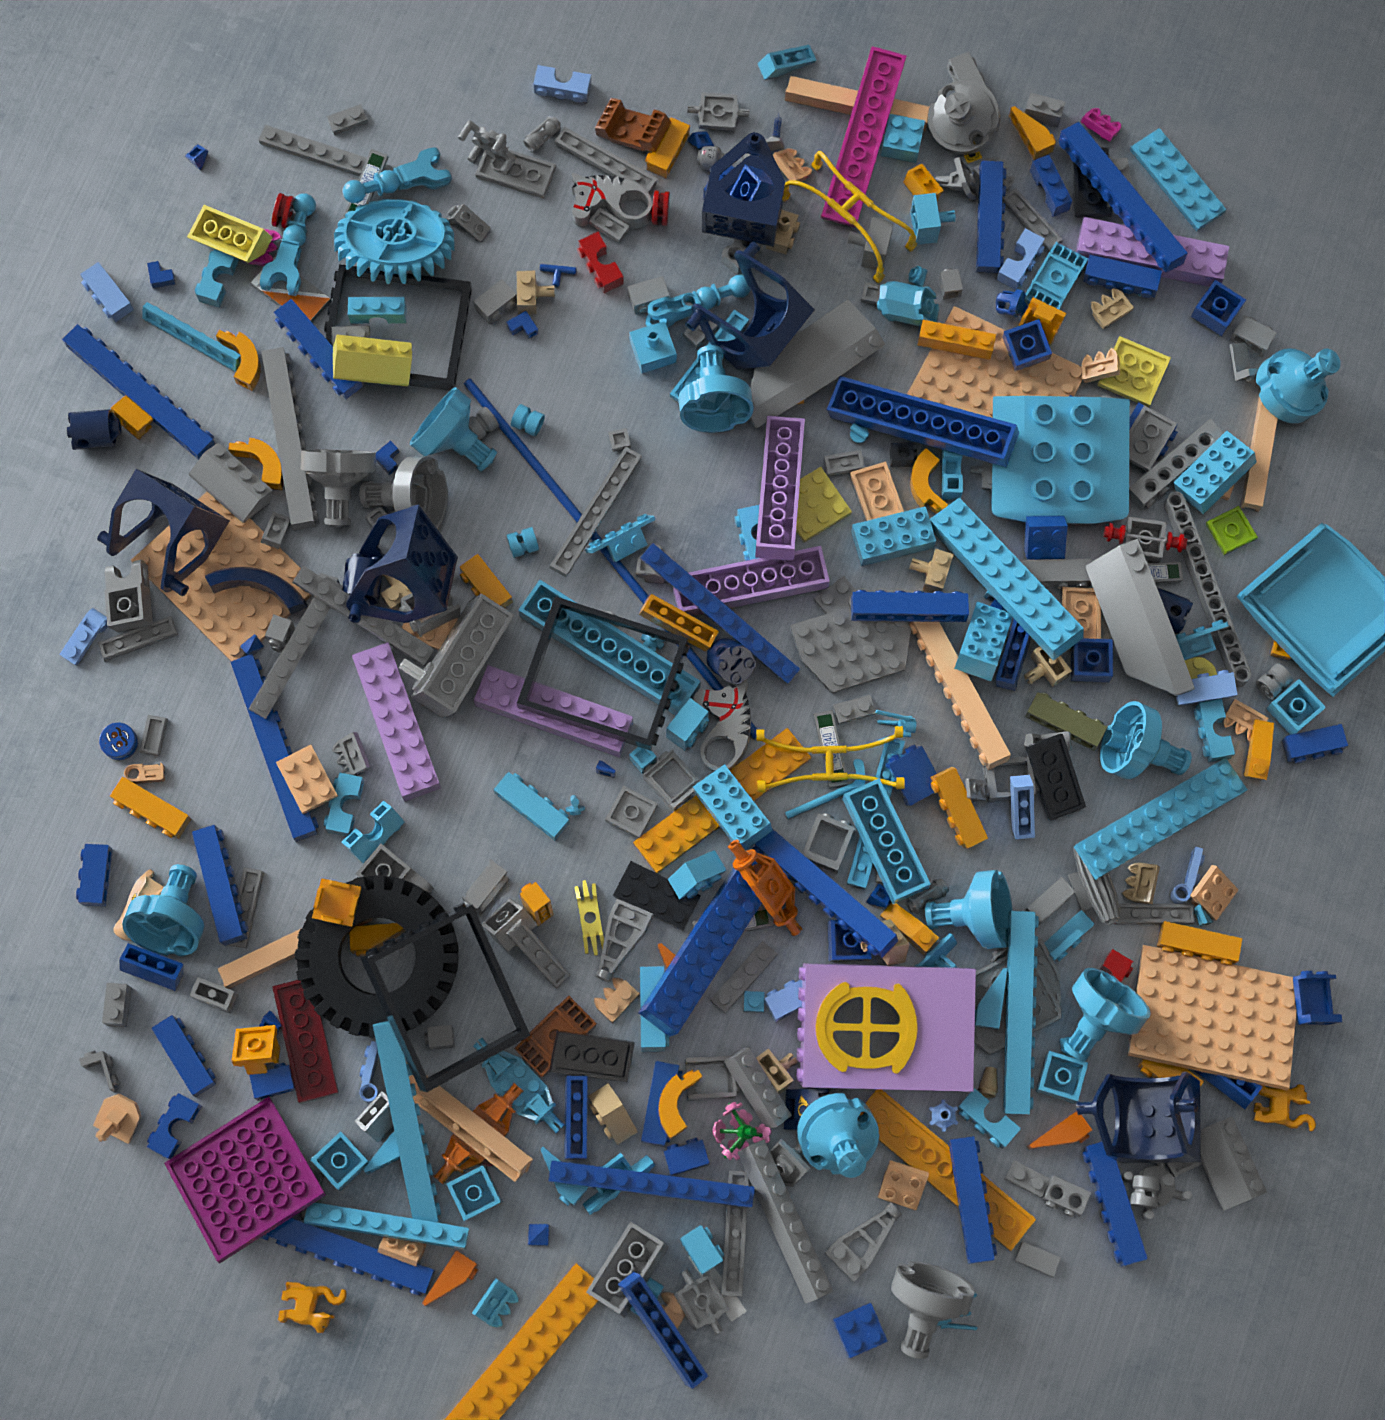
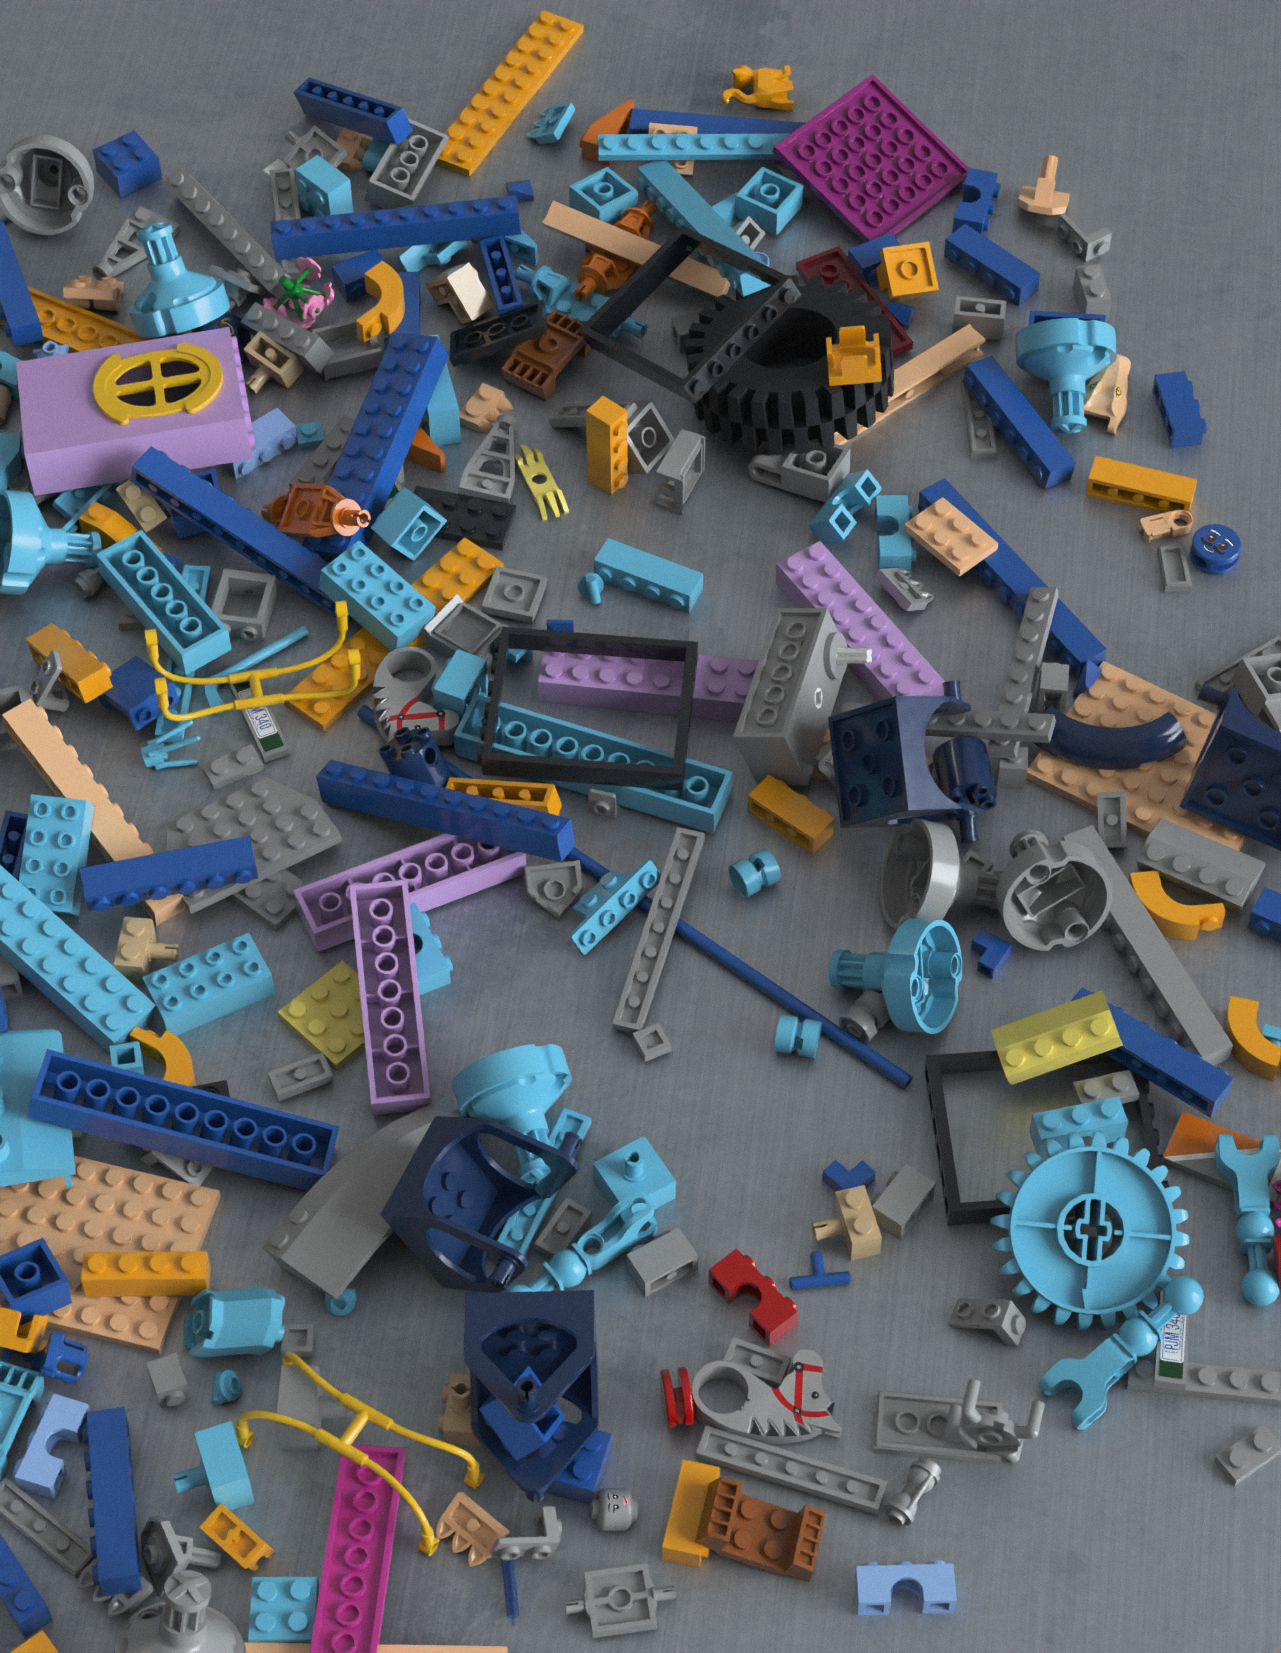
camera: 170 degrees right, 20 degrees down
blue slope [687,131,714,149] -> none
light nougat plate [850,462,904,521] -> none

